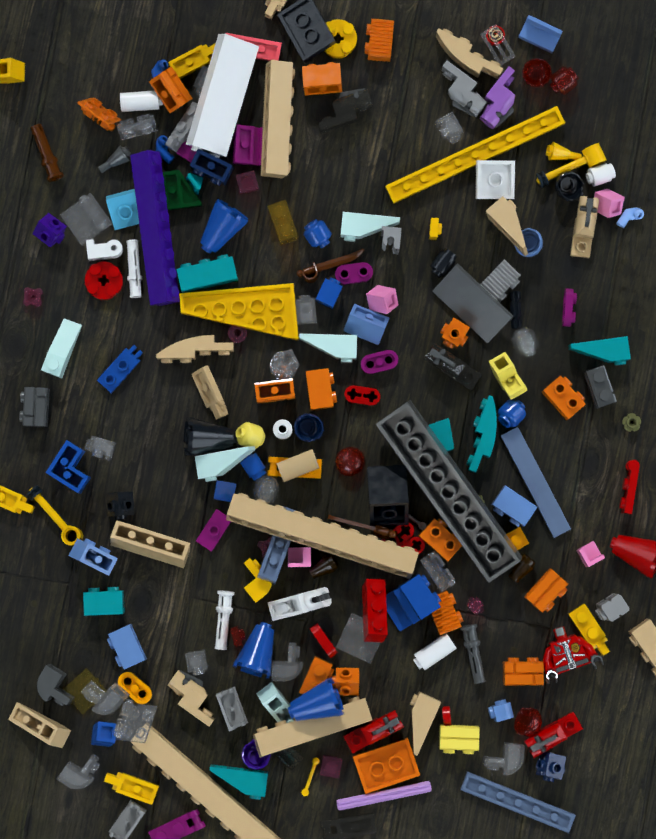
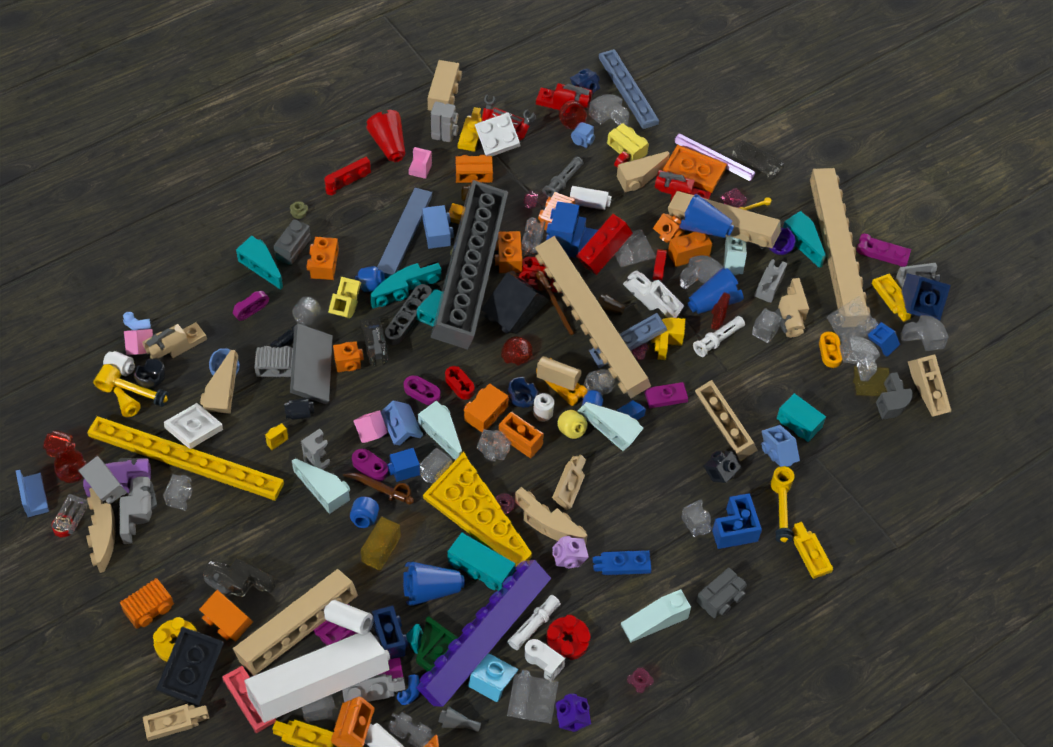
camera: 135 degrees left, 30 degrees down
medium blue brick [107,624,147,670] -> none
black cone [183,417,237,456] -> none
clear pink plate [236,171,259,195] -> none
bright pink panel [288,547,311,567] -> none
orange brick [503,657,544,686] -> none
none -> light grey hinge [79,456,127,504]
none -> white brick [324,600,373,635]
none -> dark grey beam [385,284,432,345]
none -> white plate [475,112,521,156]
none -> lavender brick [552,536,589,568]
none -> dark blue slope [902,273,951,322]

